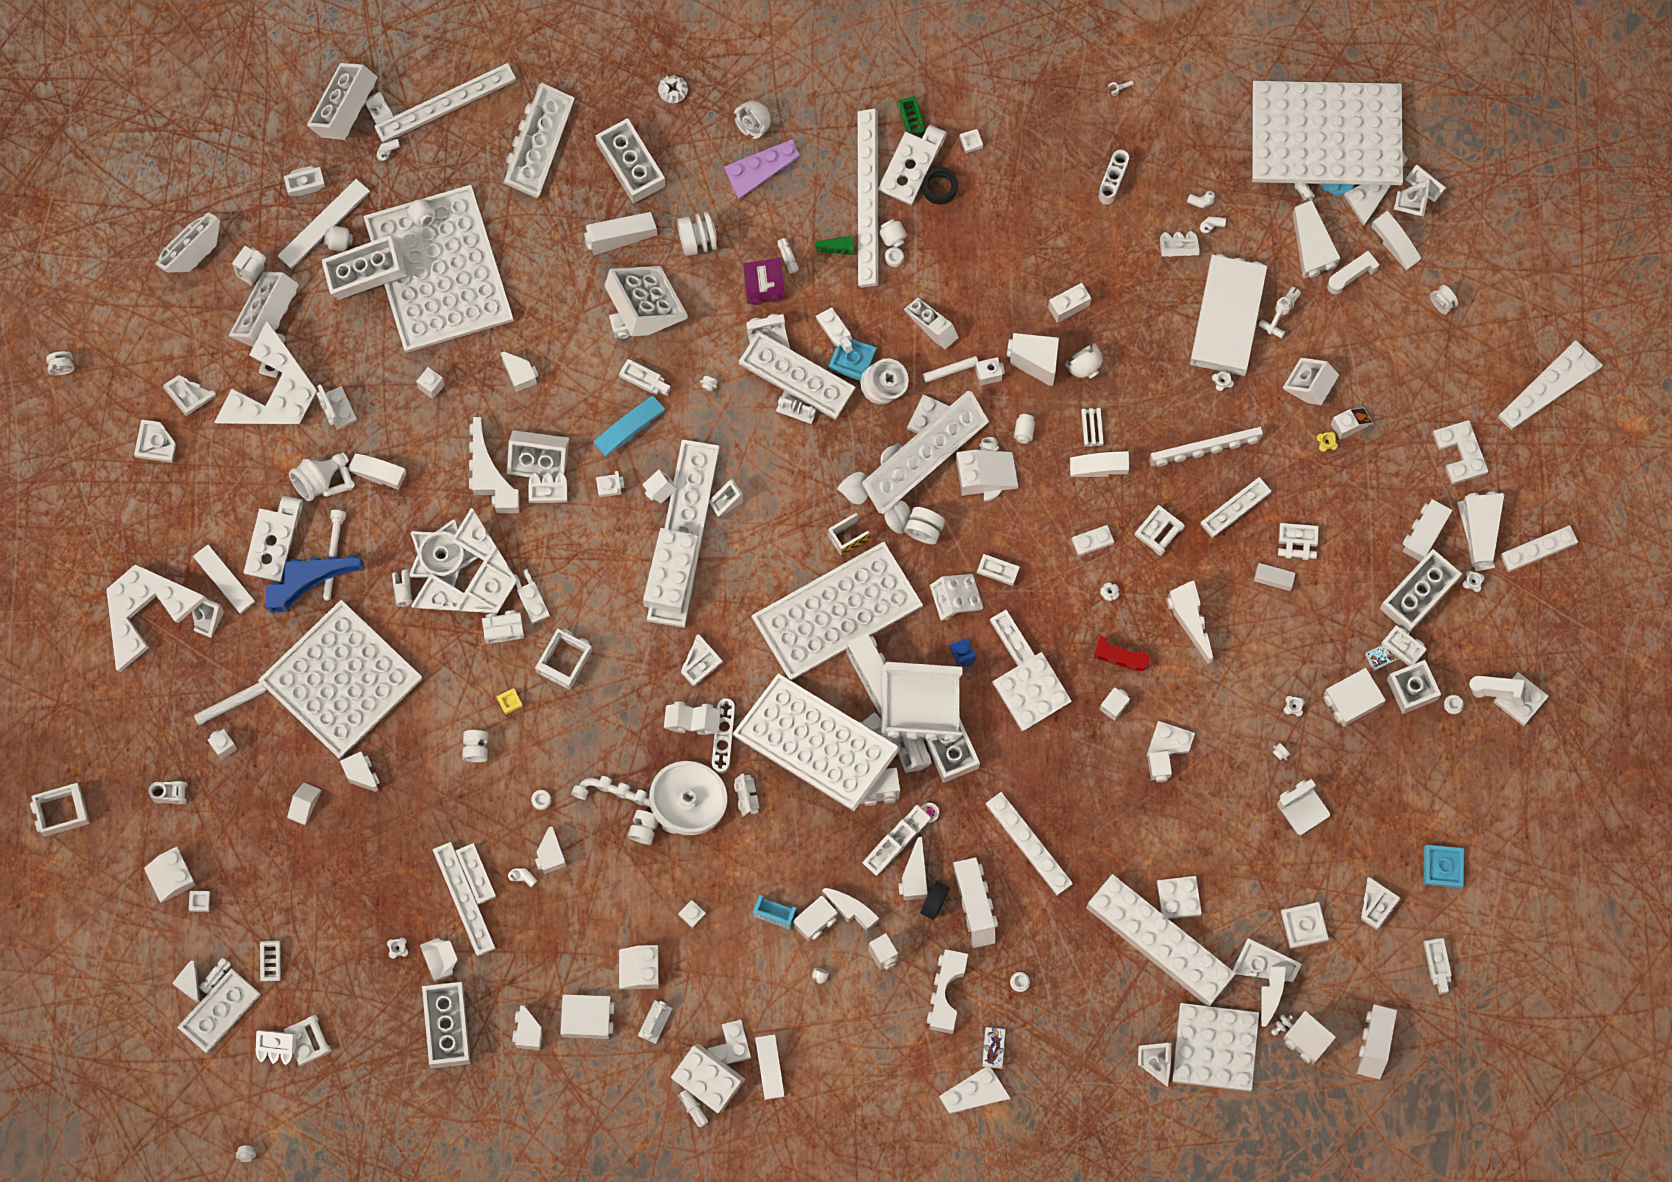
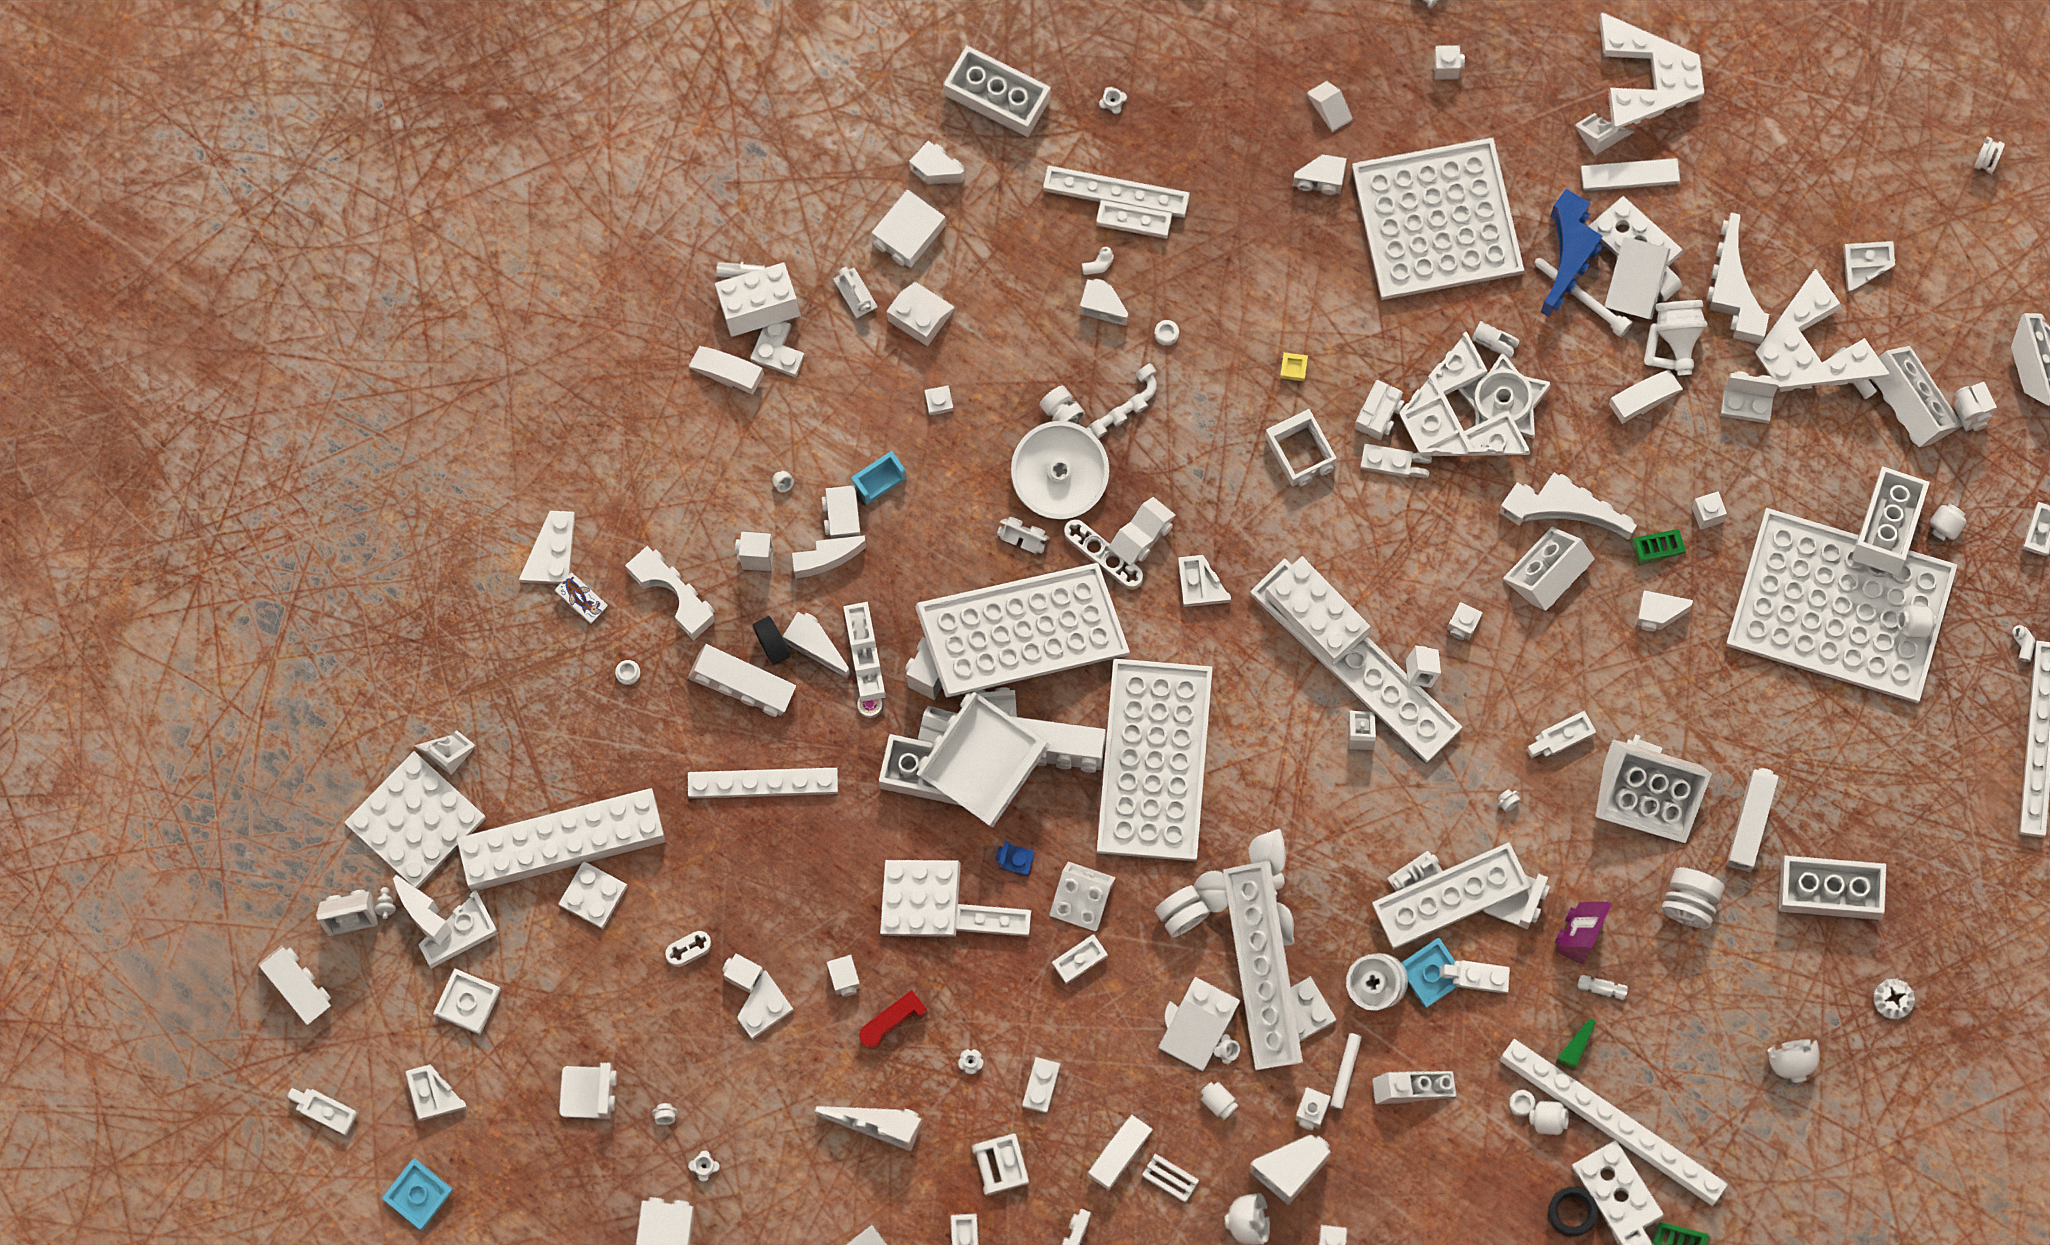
camera: 130 degrees right, 0 degrees up
white plate [134,420,176,463] -> none
white axle [194,682,267,725] -> none
white tile [278,179,370,270] -> none
white slope [420,938,457,982] -> none
white wheel [462,730,489,762] -> none
white plate [503,83,575,198] -> none
white plate [529,472,567,503] -> none
medium azure slope [593,396,665,457] -> none
lavender wing [724,140,800,201] -> none
white piece [828,513,870,556] -> none
none -> white beam [666,931,712,967]
none -> white tile [1604,237,1671,320]
none -> green slope [1631,529,1686,566]
none -> white arch [1706,213,1769,344]

